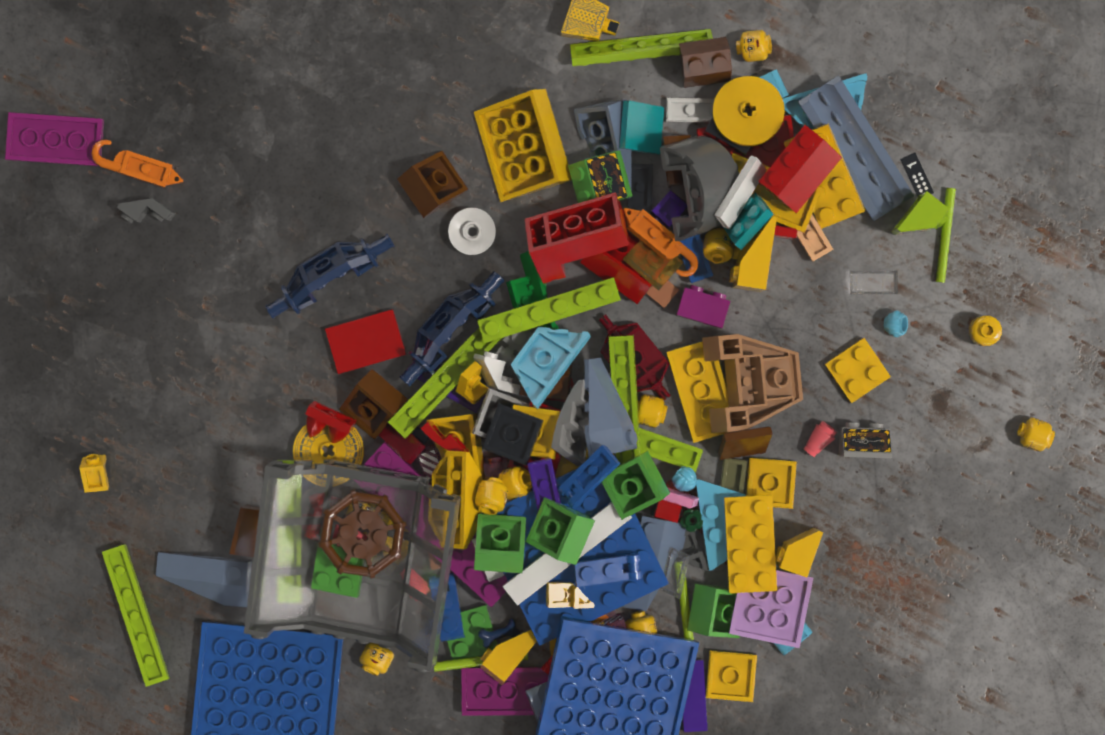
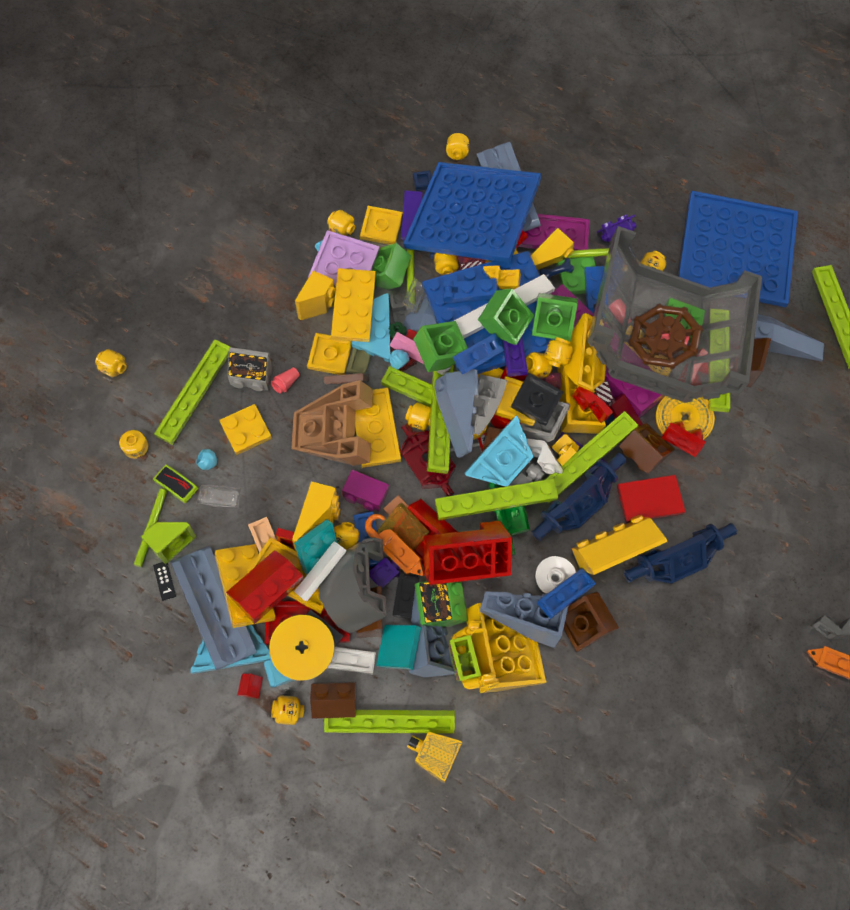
camera: 175 degrees left, 20 degrees down
none -> slope [153,464,199,504]
none -> lime plate [154,340,230,445]
none -> red slope [237,674,263,699]
none -> yellow head [327,210,355,236]
none -> torso [449,620,499,690]
none -> sand blue wedge [479,592,568,648]
none -> blue tile [537,568,596,619]
none -> yellow slope [571,515,667,575]
none -> dark purple hinge [597,214,636,242]

